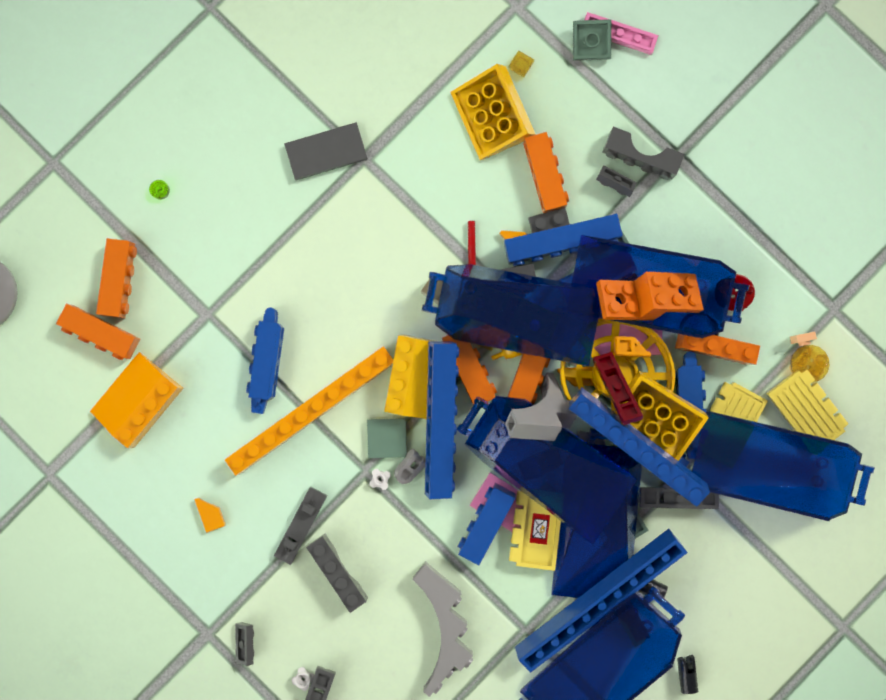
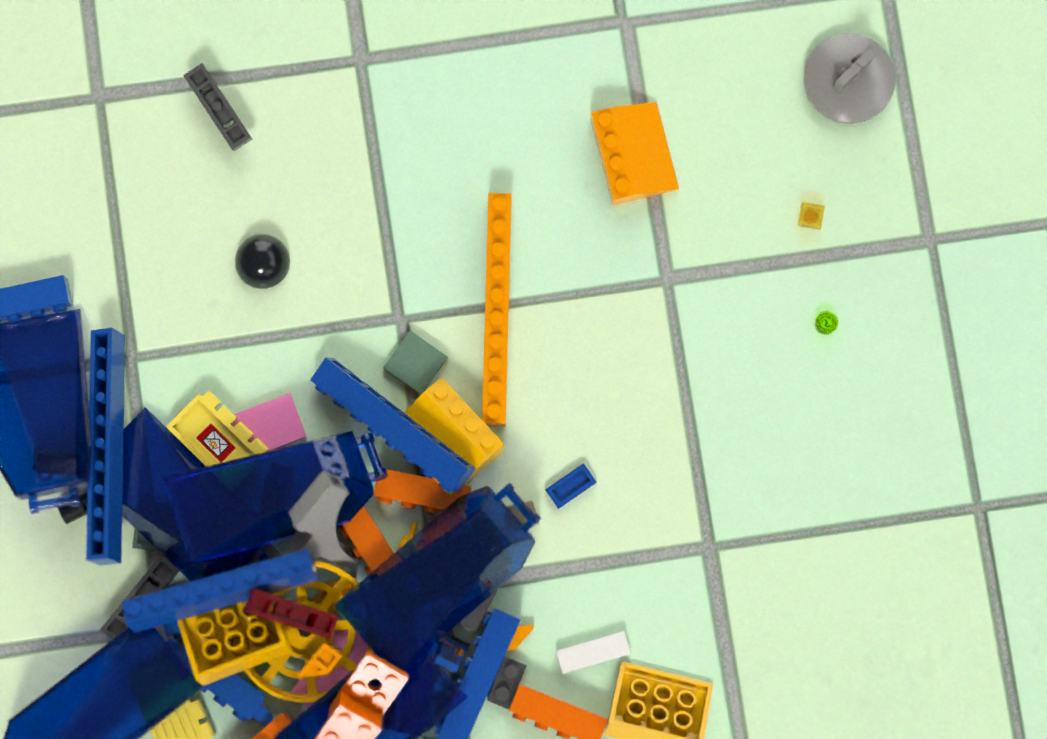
camera: 125 degrees right, 5 degrees down
orange brick [56,303,140,360] -> none
orange brick [96,238,137,319] -> none
light orange tile [194,498,226,533] -> none
dark grey plate [235,622,254,666] -> none
blue hinge [246,307,284,414] -> none
dark grey hinge [274,487,328,565] -> none
dark grey tile [284,122,368,180] -> none
white plate [292,667,314,691] -> none
dark grey arch [306,534,368,613] -> none
white plate [370,469,391,490] -> none
light grey plate [394,449,425,484] -> none
light grey arch [413,561,473,697] -> none
blue brick [457,483,516,566] -> none
red bar [468,221,476,278] -> none
none -> black piece [235,234,290,289]
none -> tile [435,634,470,672]
none -> blue tile [545,463,597,509]
none -> white tile [556,631,631,674]
none -> clear yellow plate [798,202,825,230]

